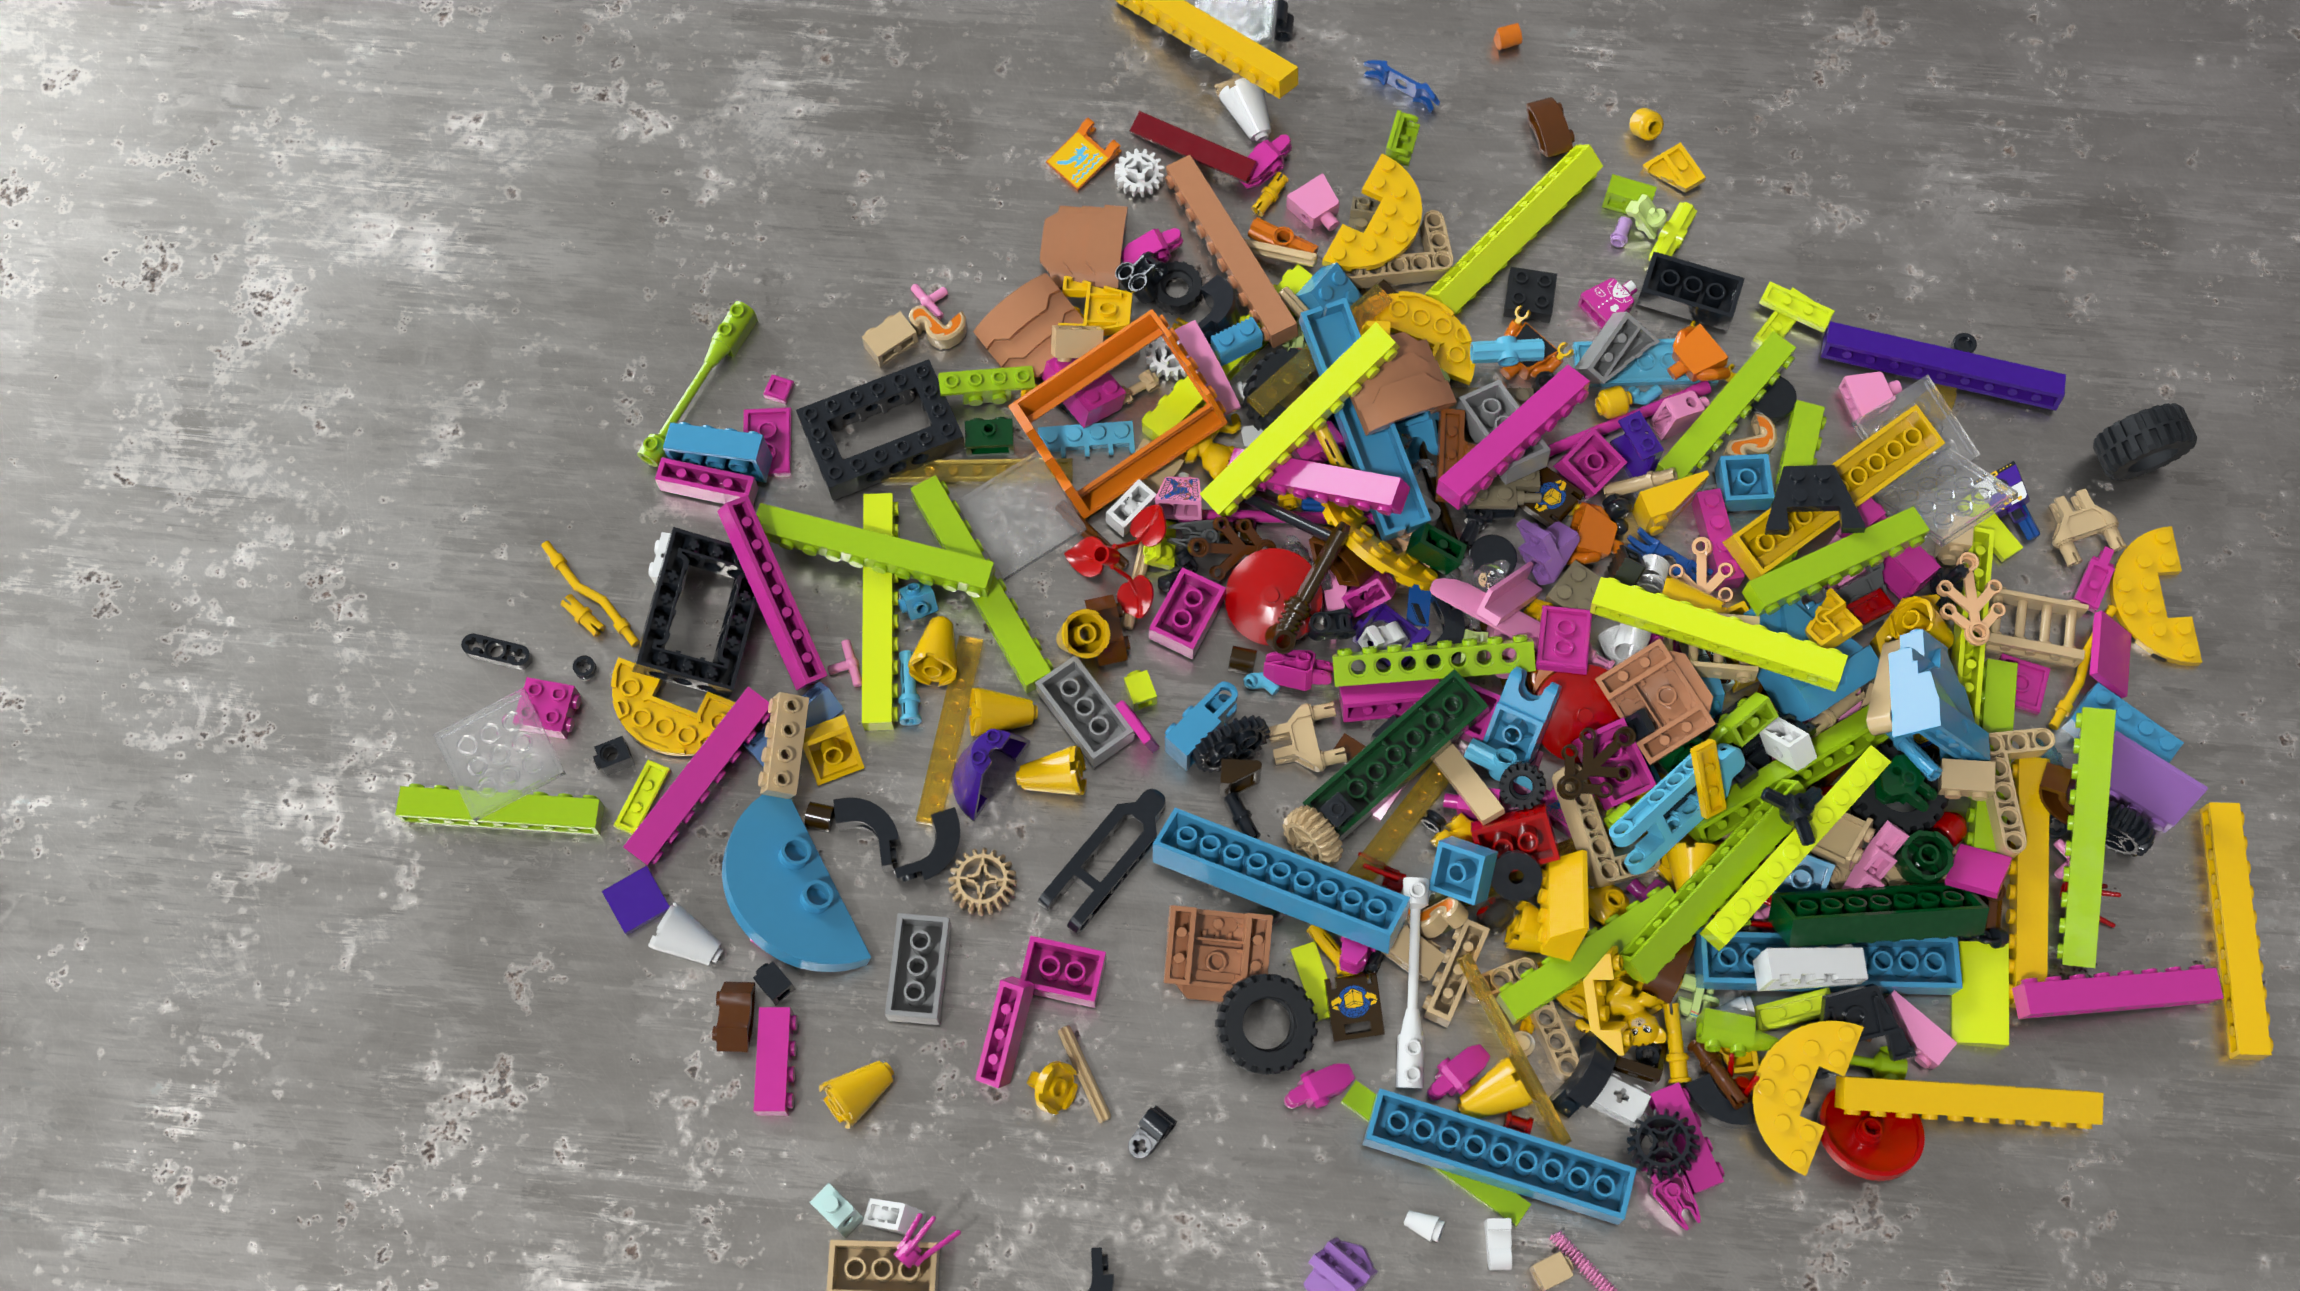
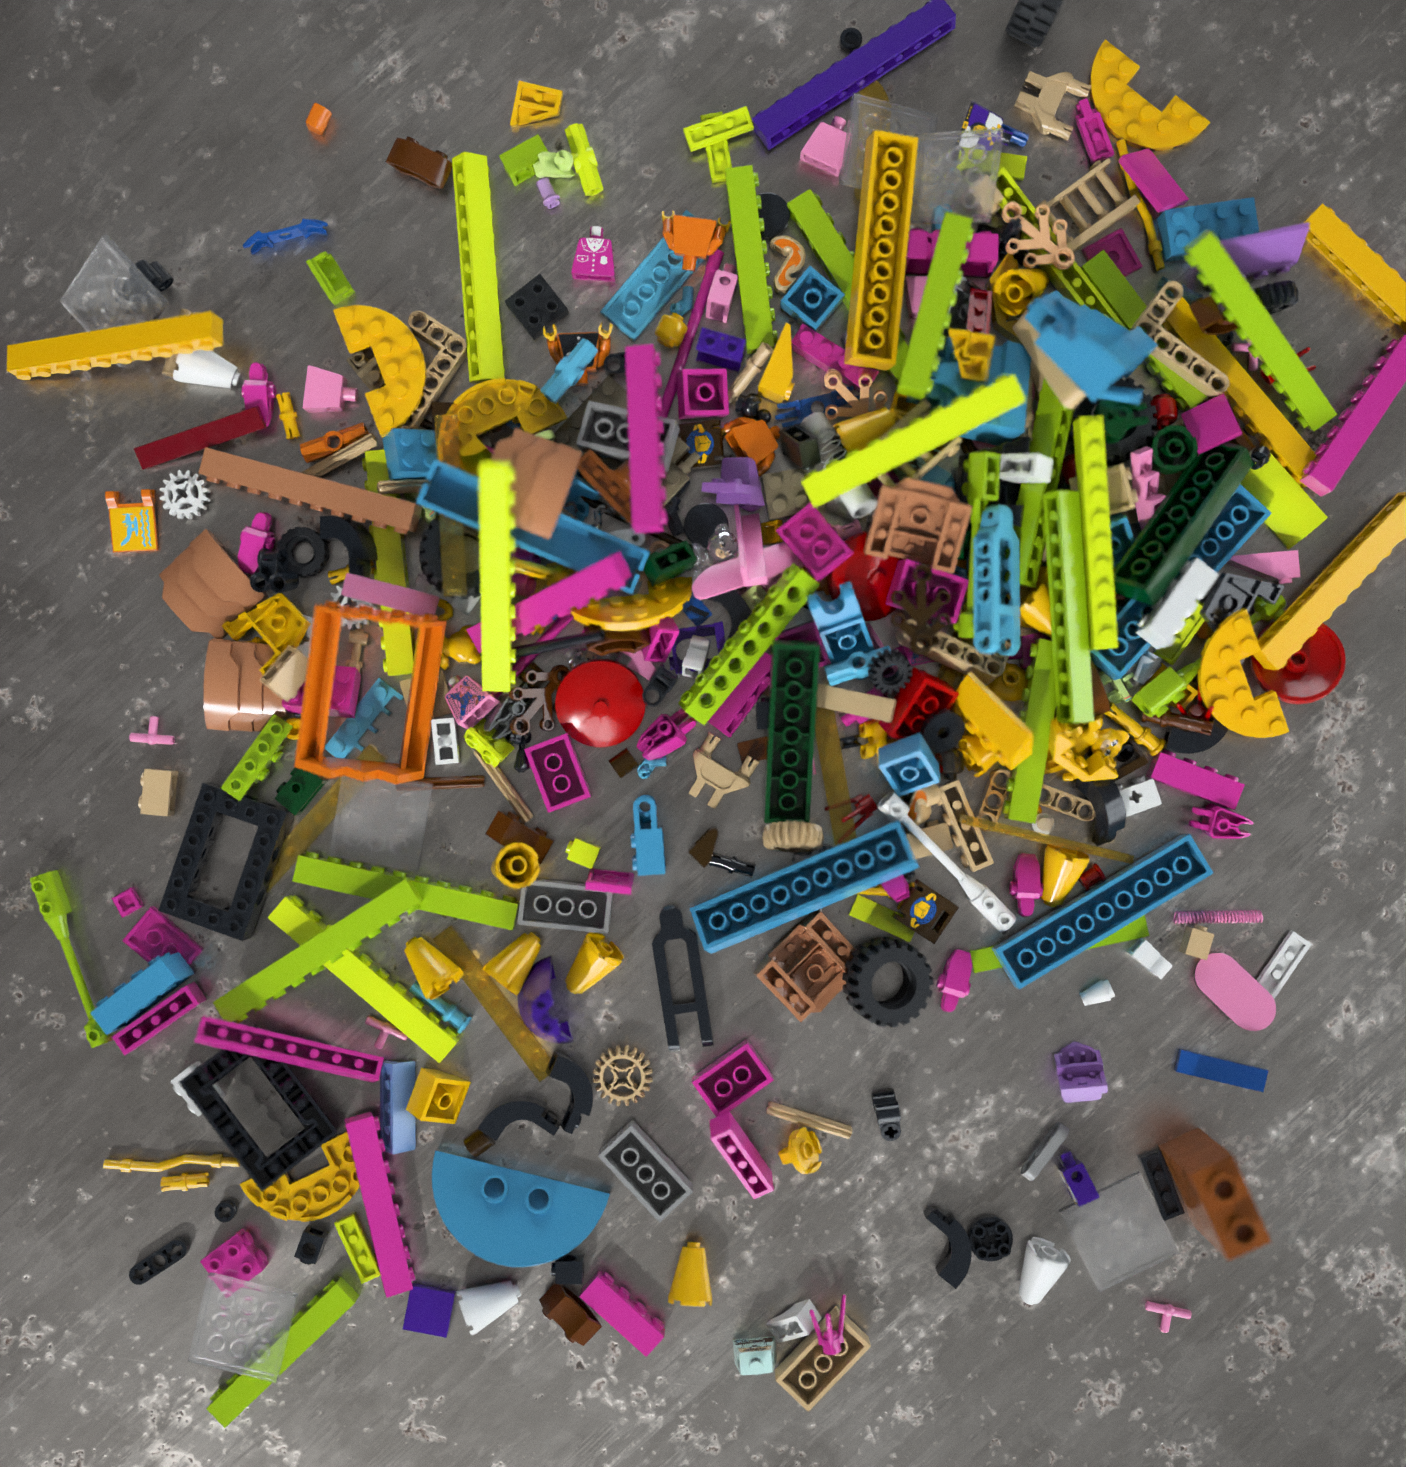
camera: 50 degrees left, 20 degrees up
tan brick [758,692,809,799] -> none
dark azure brick [898,582,939,621] -> none
tan animal [909,306,967,349] -> none
red plant [1064,504,1167,619] -> none
black gear [1192,715,1271,773] -> none
dark azure brick [1211,317,1263,366] -> none
dark brown piece [1265,521,1351,654] -> none
black brick [1320,792,1358,831] -> none
light grey wedge [1574,312,1660,384] -> none
black plate [1625,708,1656,742] -> none
black gear [1627,1108,1700,1181] -> none
yellow head [1629,108,1664,141] -> none
black brick [1637,252,1745,331] -> none
yellow tile [1690,739,1727,819] -> none
black bush [1761,786,1823,846] -> none
black wing [1765,465,1866,535] -> none
tan brick [1938,758,1995,801] -> none

